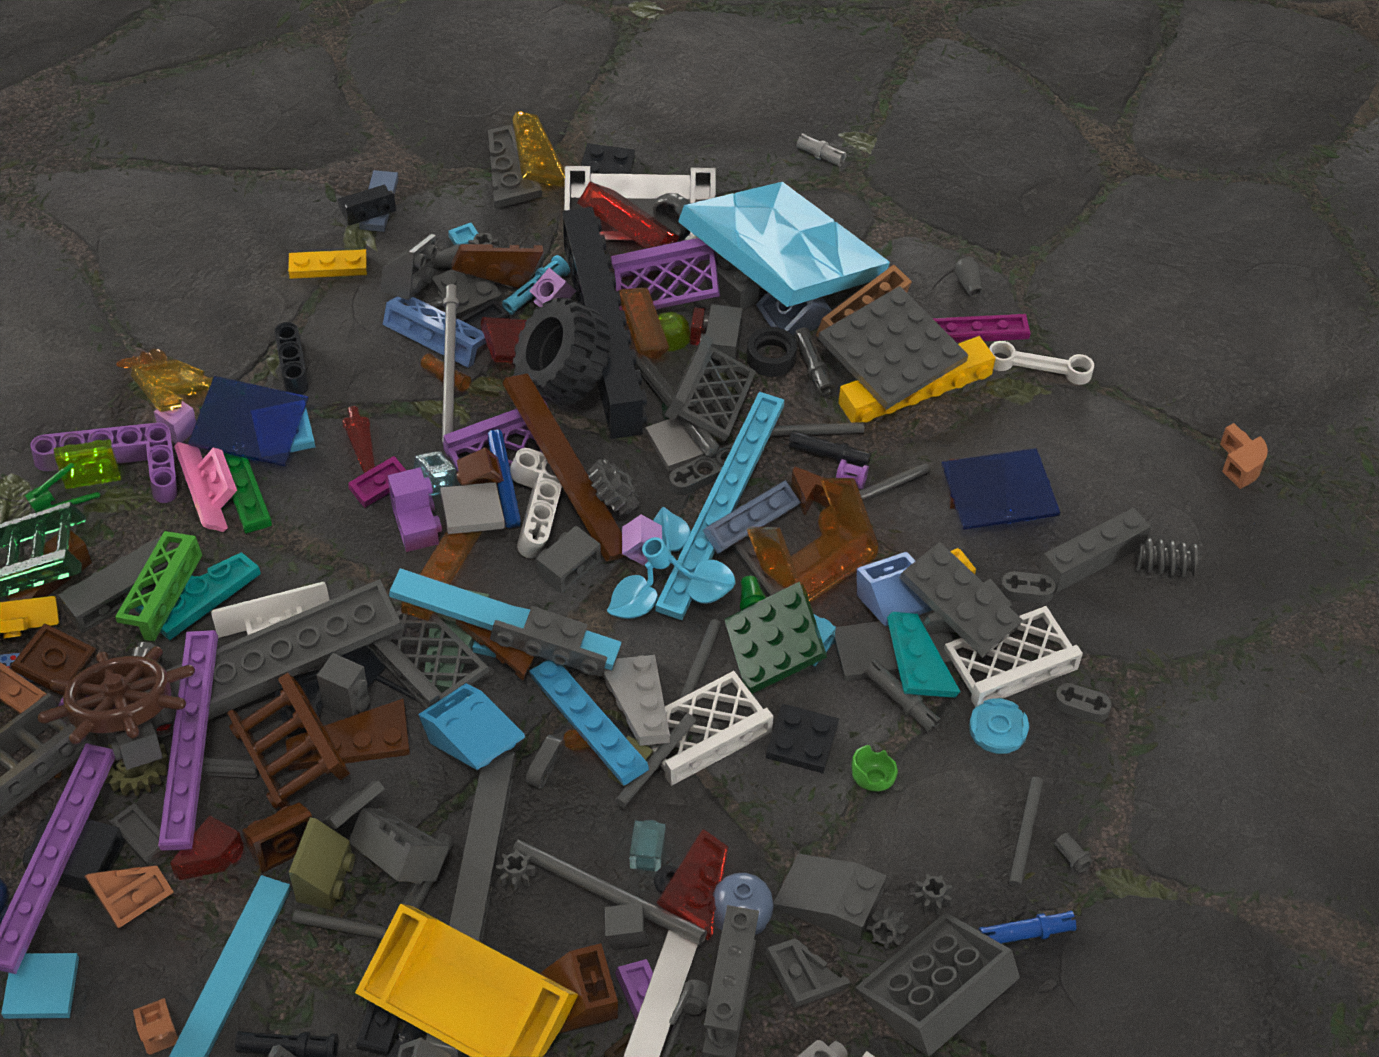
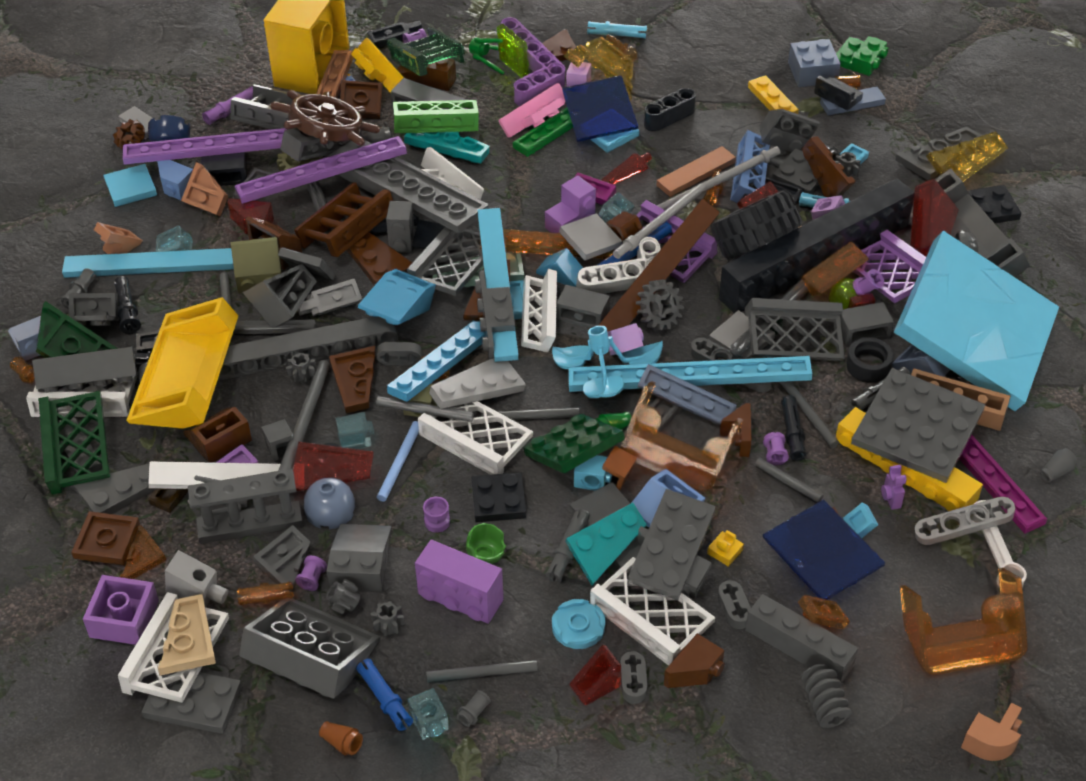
camera: 70 degrees right, 5 degrees down
none -> clear light blue bracket [156,225,193,252]
none -> medium blue slope [157,160,193,200]
none -> clear orange pin [237,581,294,605]
none -> medium lavender bush [295,555,327,591]
none -> light grey hinge [298,279,363,316]
none -> dark orange cone [319,721,363,755]
none -> reddish brown wing [329,346,376,414]
none -> light blue bar [377,421,419,502]
none -> clear light blue brick [407,688,449,740]
none -> medium lavender brick [415,540,504,624]
none -> medium lavender wheel [423,496,450,533]
none -> white fence [521,269,557,353]
none -> dark azure slope [536,248,583,287]
none -> reddish brown wing [542,29,579,61]
none -> clear red slope [569,645,621,705]
none -> medium azure pin [587,21,647,39]
none -> dark orange panel [602,446,637,491]
none -> light grey bar [613,184,705,259]
none -> nougat tile [657,146,736,197]
none -> reddish brown slope [664,633,725,688]
none -> sand blue brick [788,39,840,87]
none -> clear orange plate [798,595,850,629]
none -> clear orange pin [834,73,860,89]
none -> green plate [836,36,889,76]
none -> medium azure plate [843,503,878,540]
none -> medium lavender bush [853,269,884,297]
none -> medium lavender plate [881,465,906,510]
none -> clear orange windscreen [900,568,1028,675]
none -> light grey beam [915,497,1015,545]

